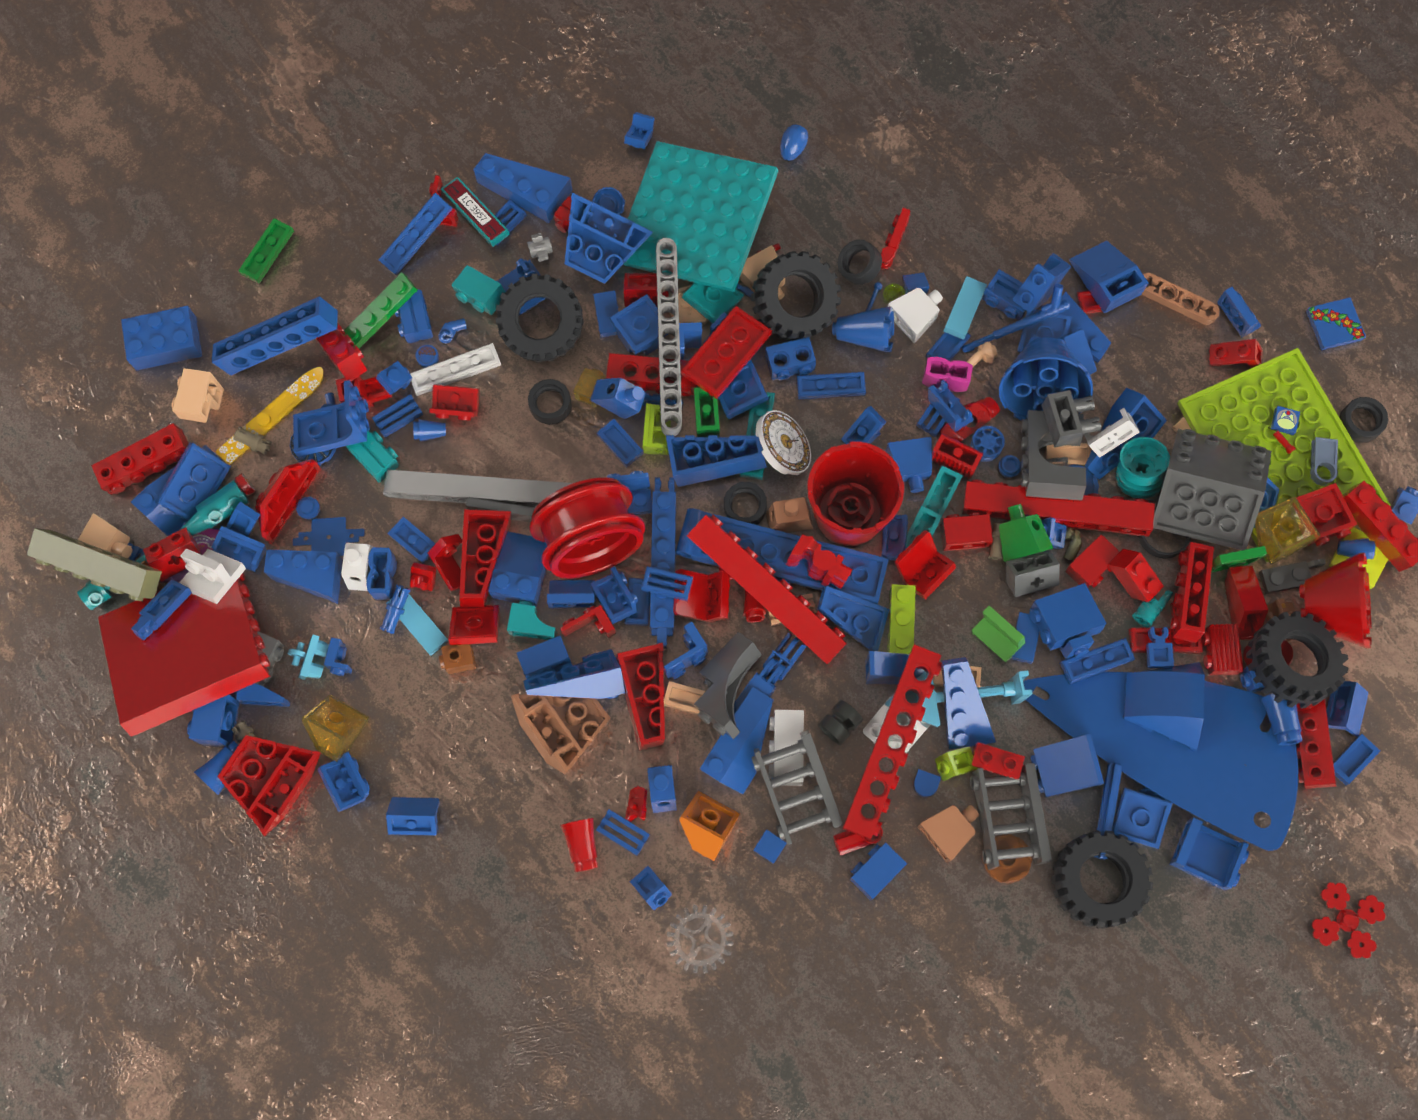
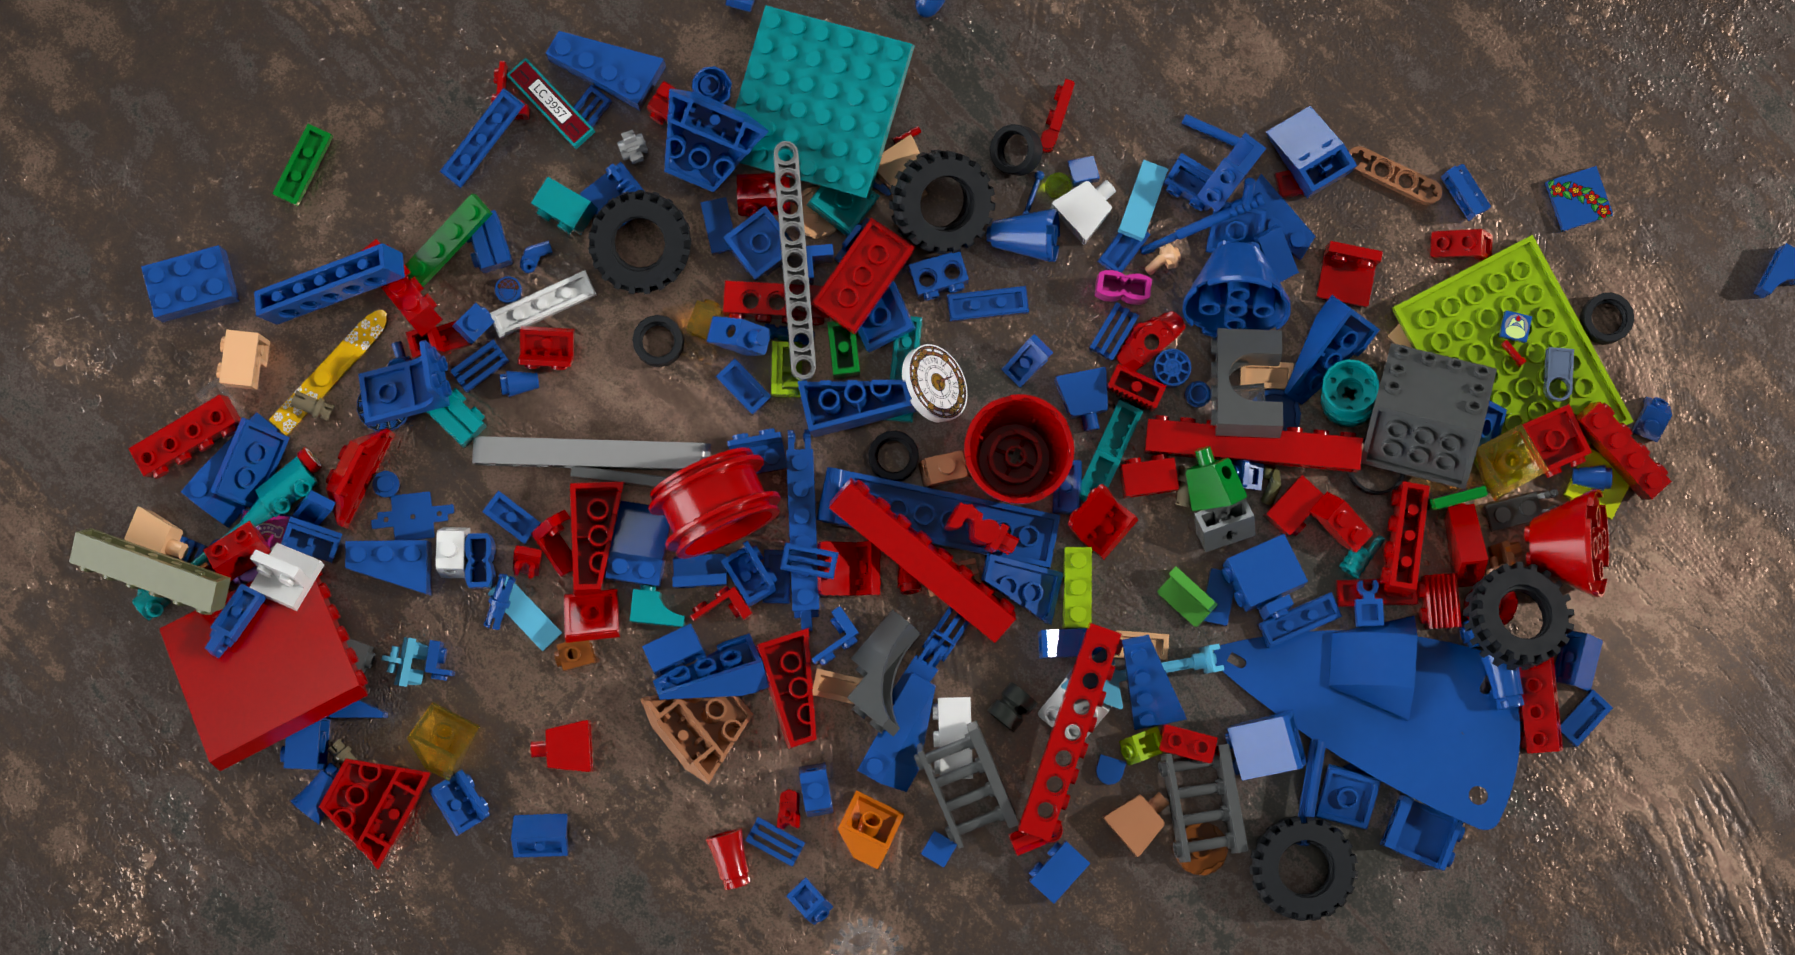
camera: 10 degrees left, 10 degrees up
blue hinge [928,380,974,432] -> none
dark grey brick [1042,390,1101,448] -> none
white hinge [1084,408,1139,457] -> none
red plant [1312,882,1385,959] -> none
none -> red torso [530,720,594,772]
none -> blue bar [1182,114,1240,147]
none -> red bracket [1316,241,1383,308]

